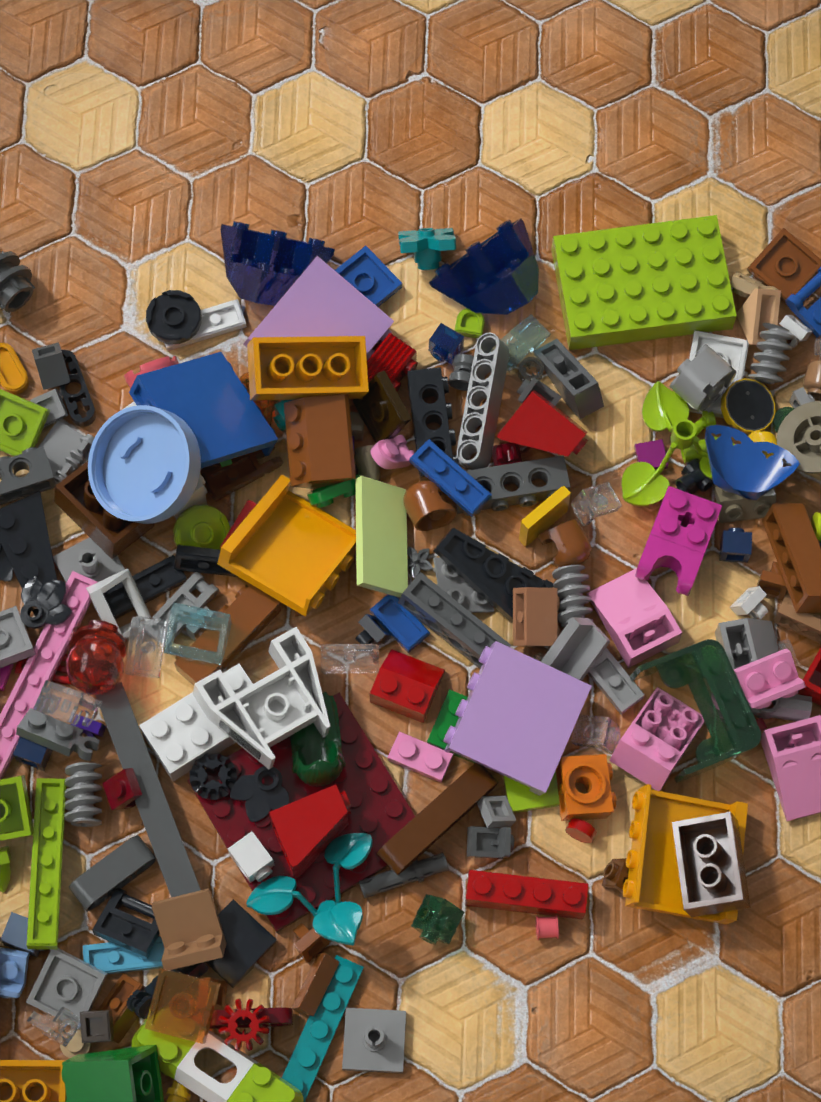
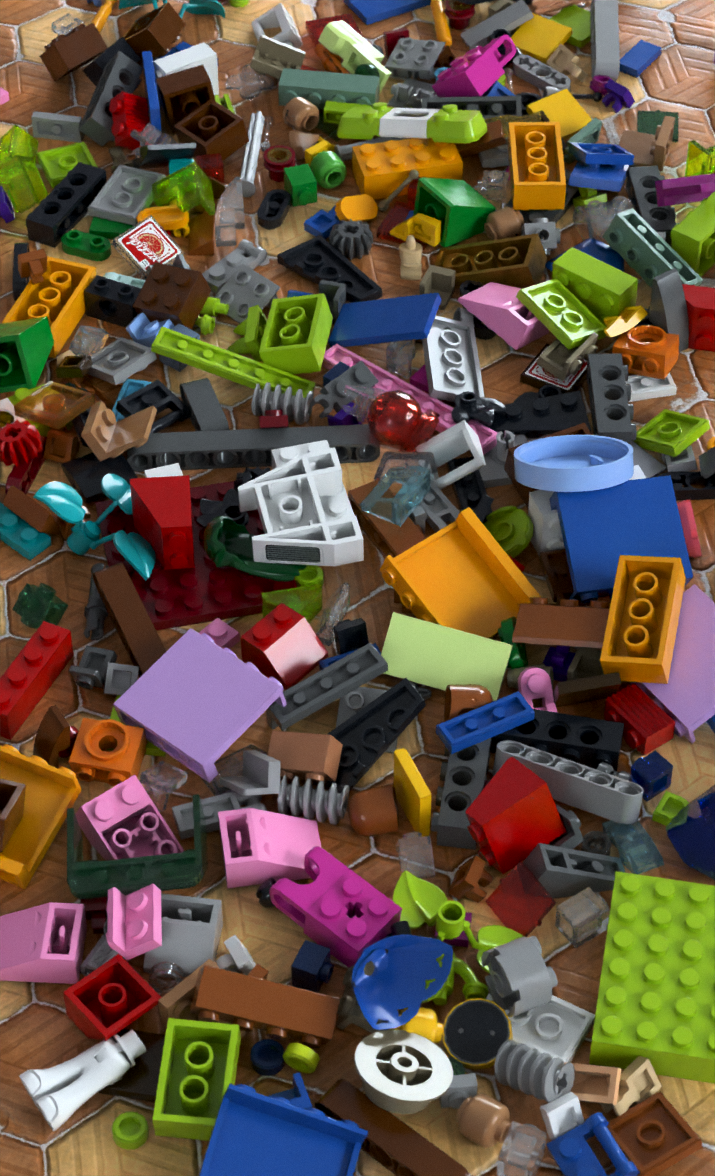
camera: 110 degrees right, 25 degrees down
none -> reddish brown slope [33,705,70,768]
none -> black hinge [256,878,276,908]
none -> clear neon green slope [261,584,323,623]
none -> dark orange tile [448,855,493,903]
none -> clear red piece [485,861,556,937]
none -> clear brick [555,887,610,948]

